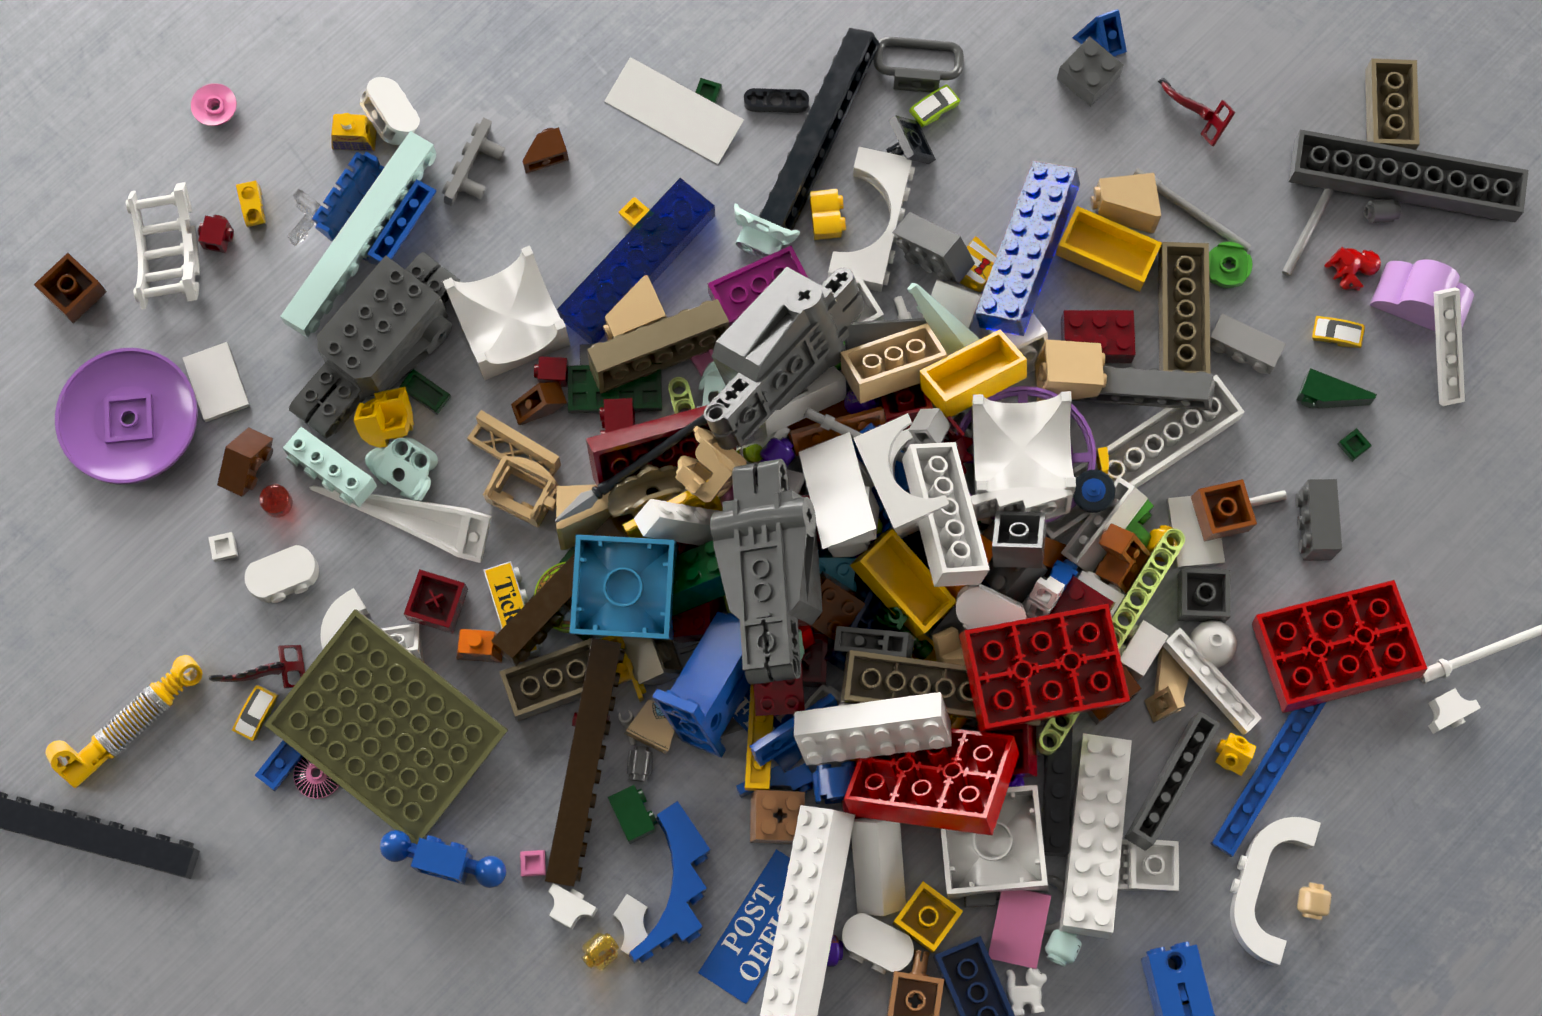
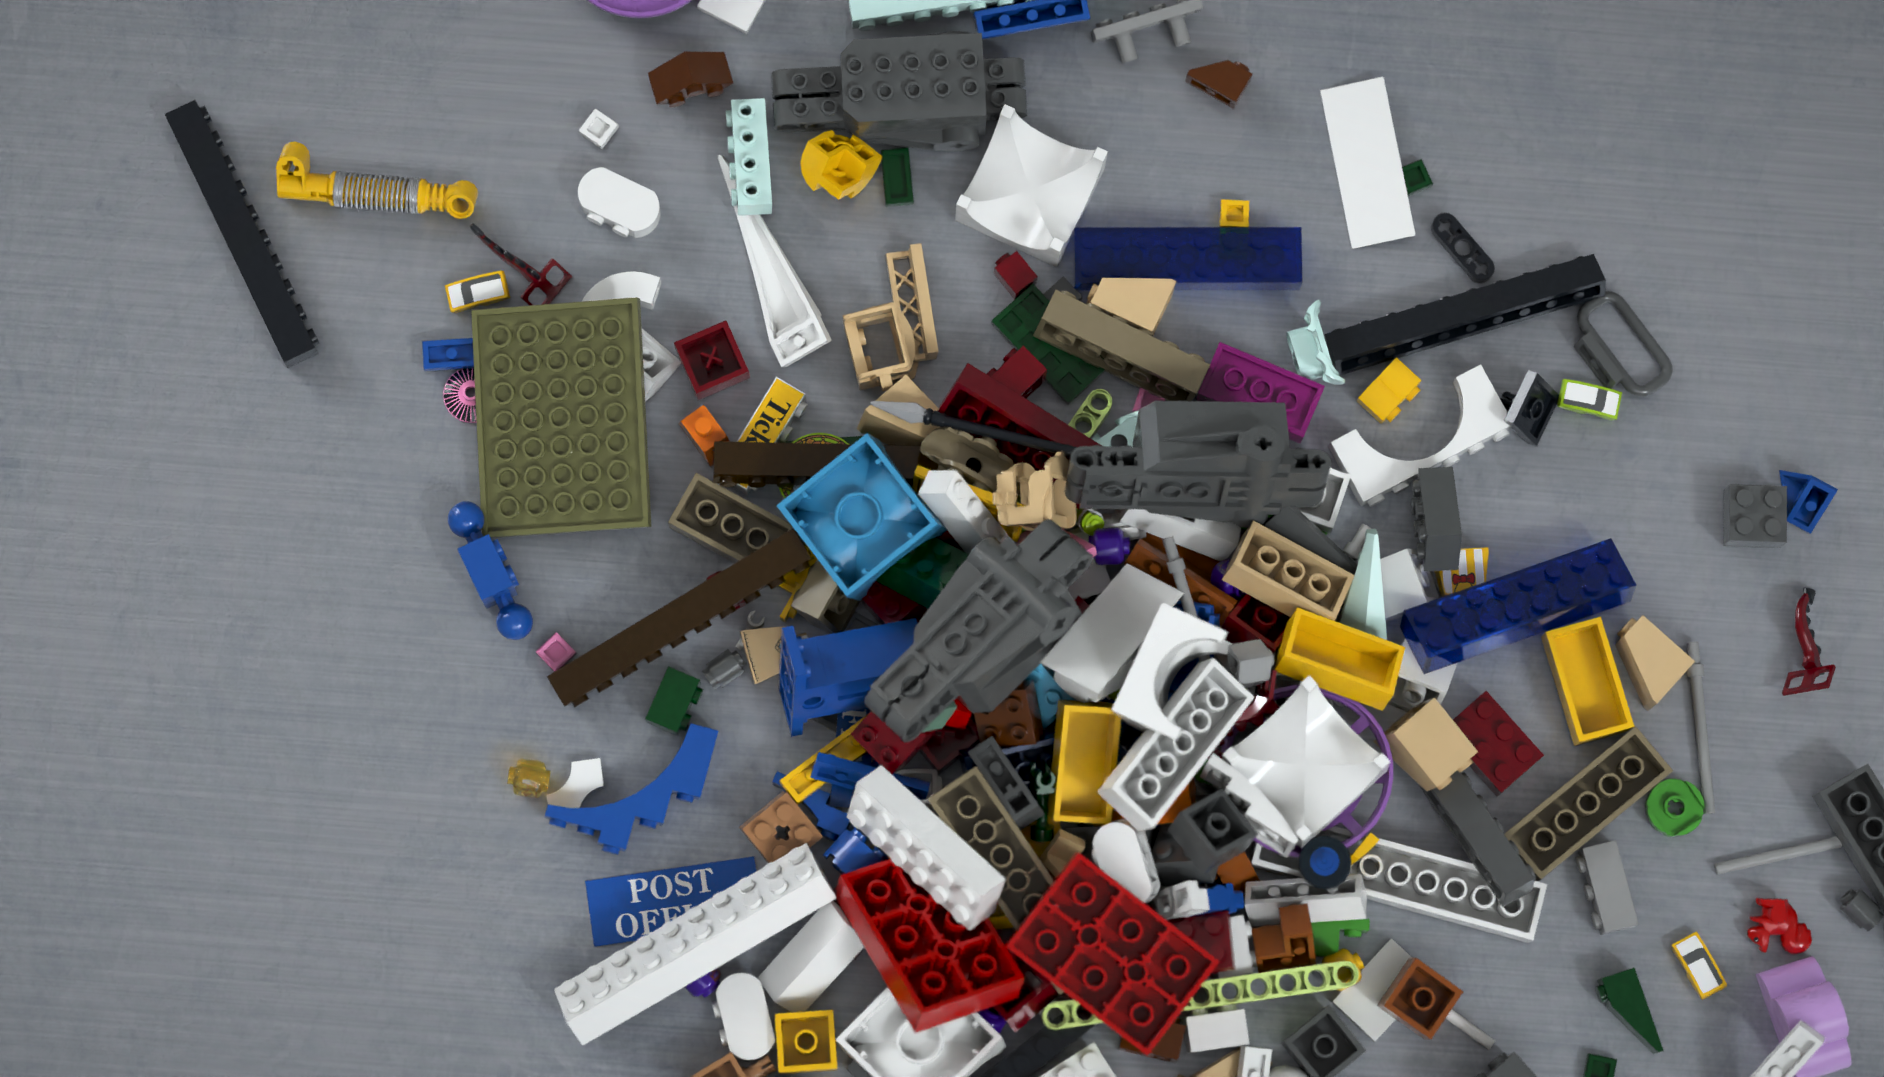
camera: 45 degrees right, 5 degrees up
clear red head [259,484,293,518] -> none
light aqua piece [365,438,438,501] -> none
reddish brown slope [511,382,567,425] -> none
white brick [548,883,598,930] -> none

